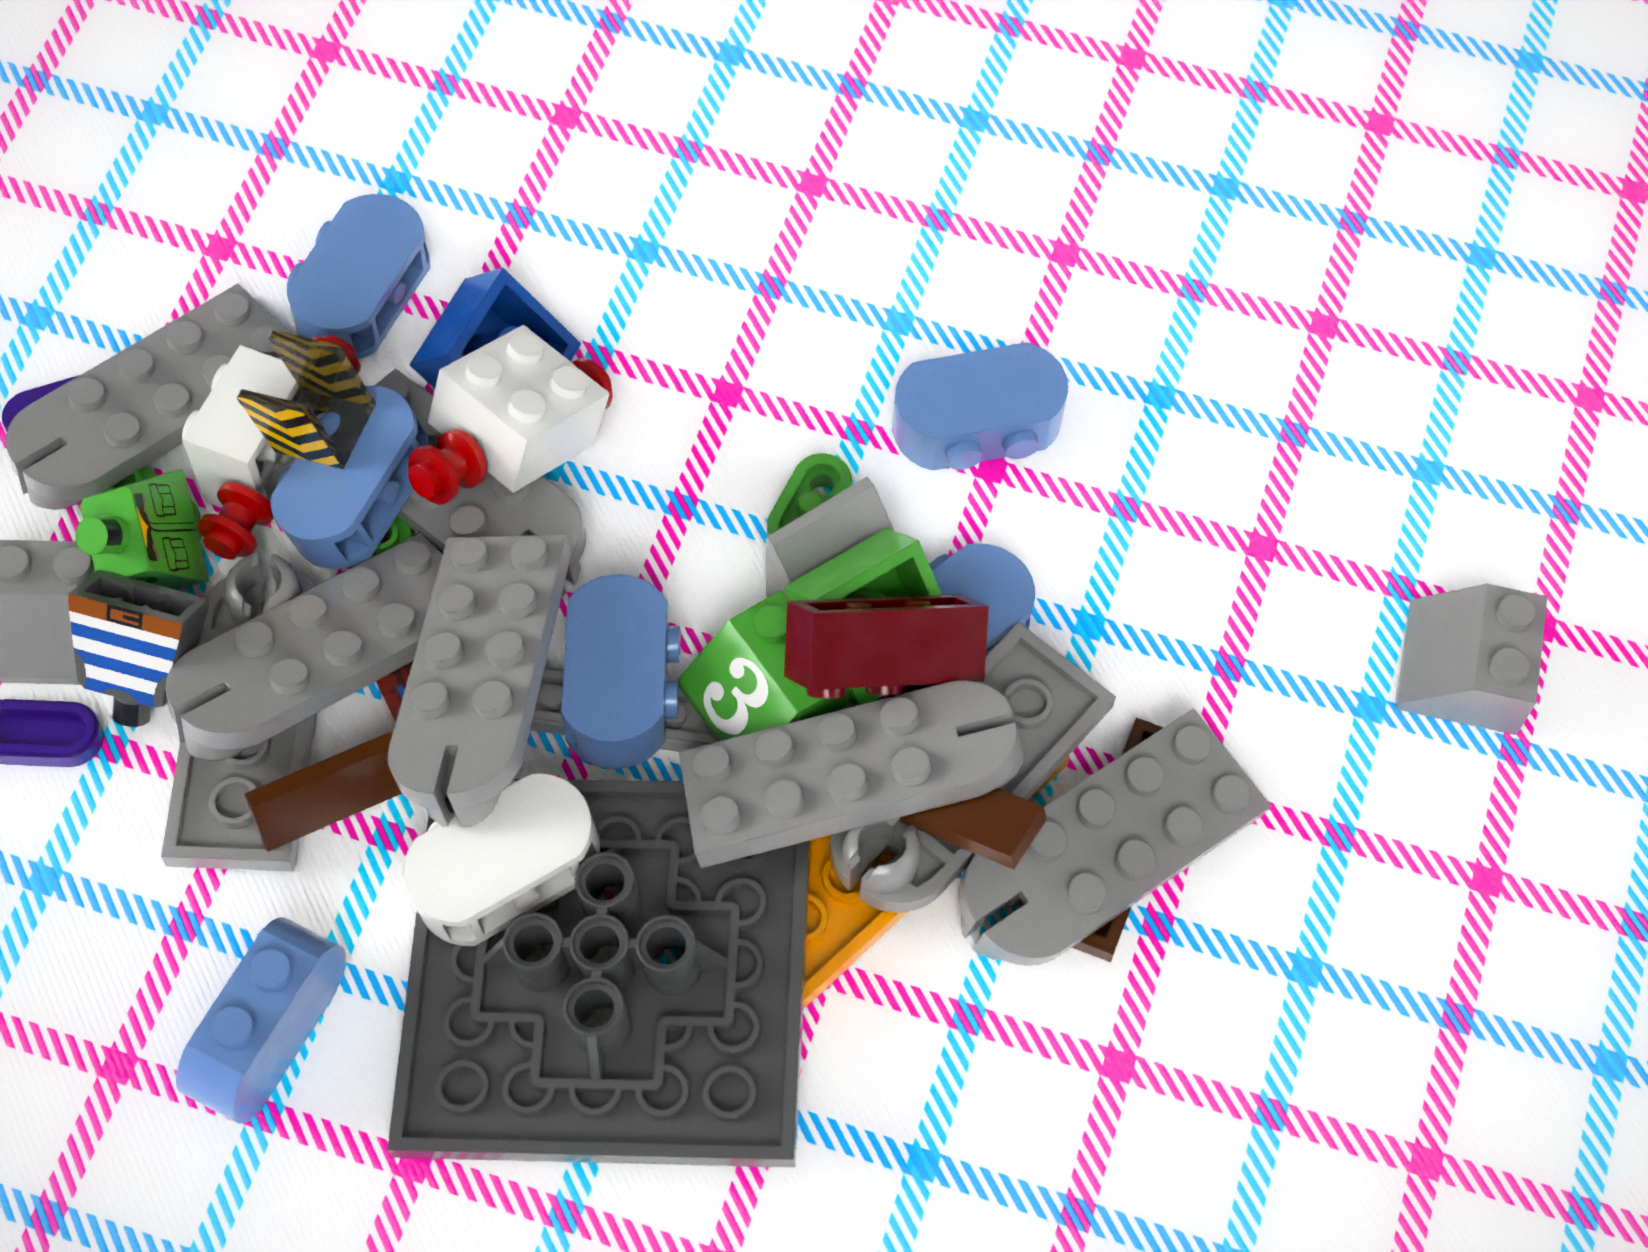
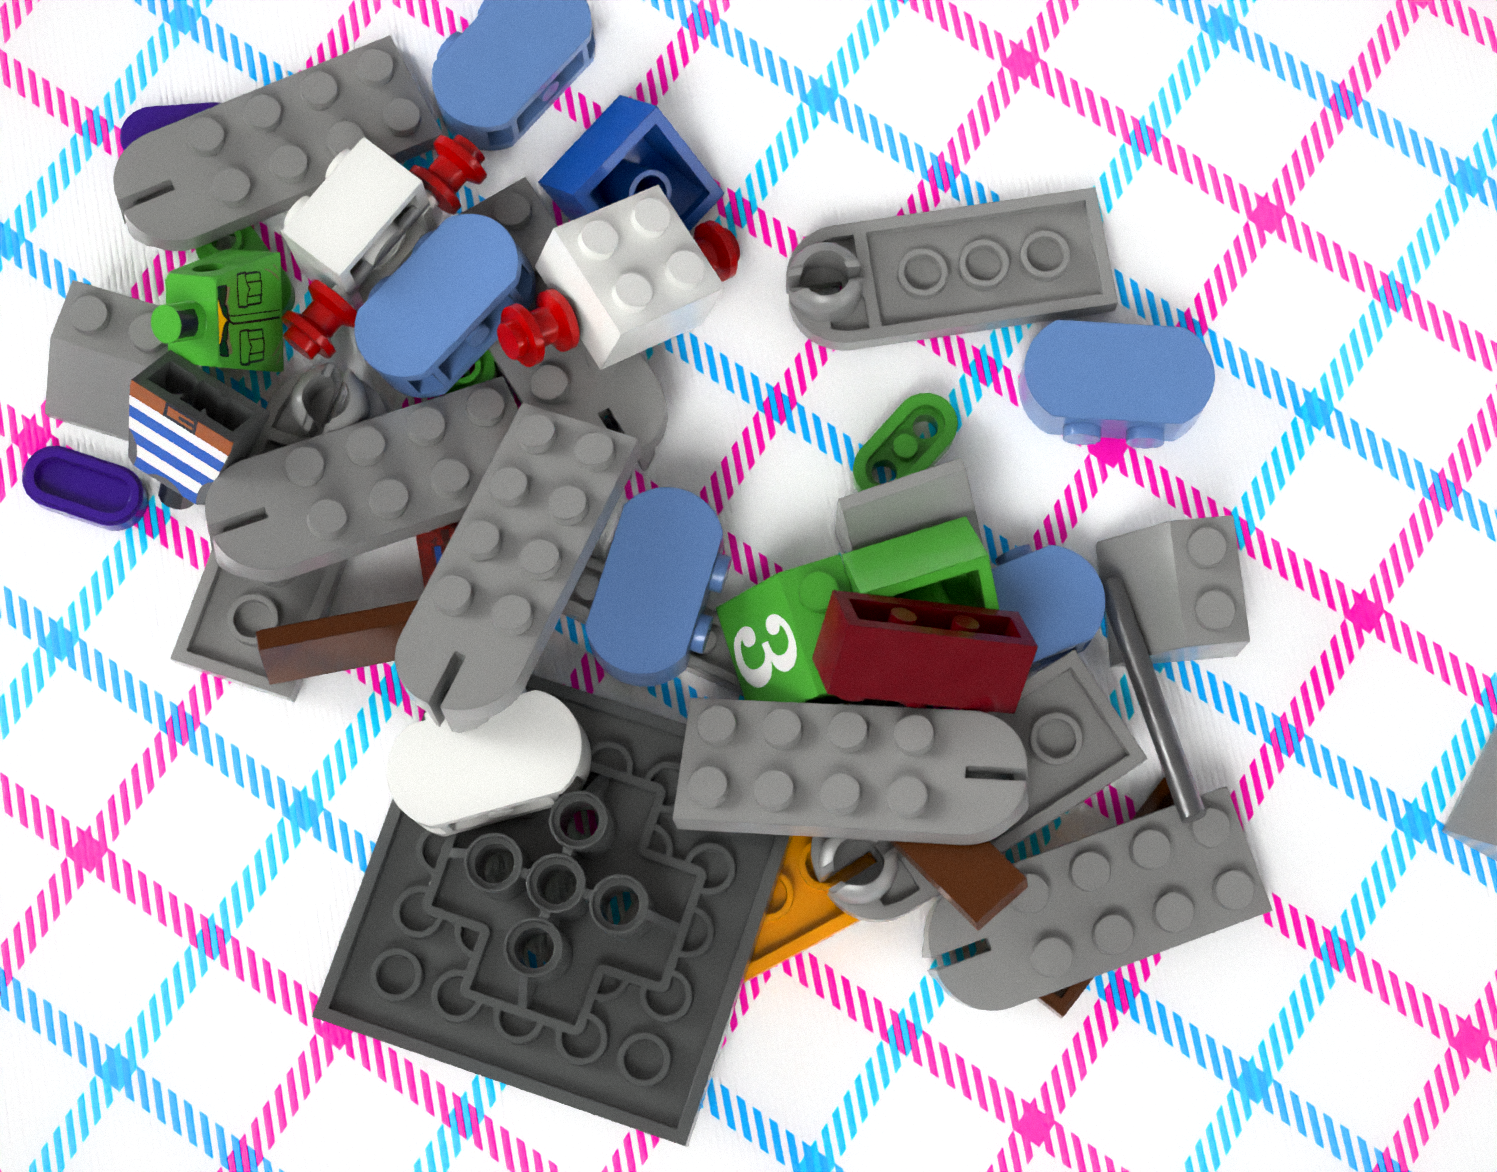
camera: 20 degrees right, 15 degrees up
medium blue brick [176,917,346,1124] -> none
clear smoke piece [237,330,376,469] -> none
none -> light grey plate [786,187,1118,351]
none -> light grey slope [1095,515,1250,668]
none -> flat silver bar [1102,577,1207,823]

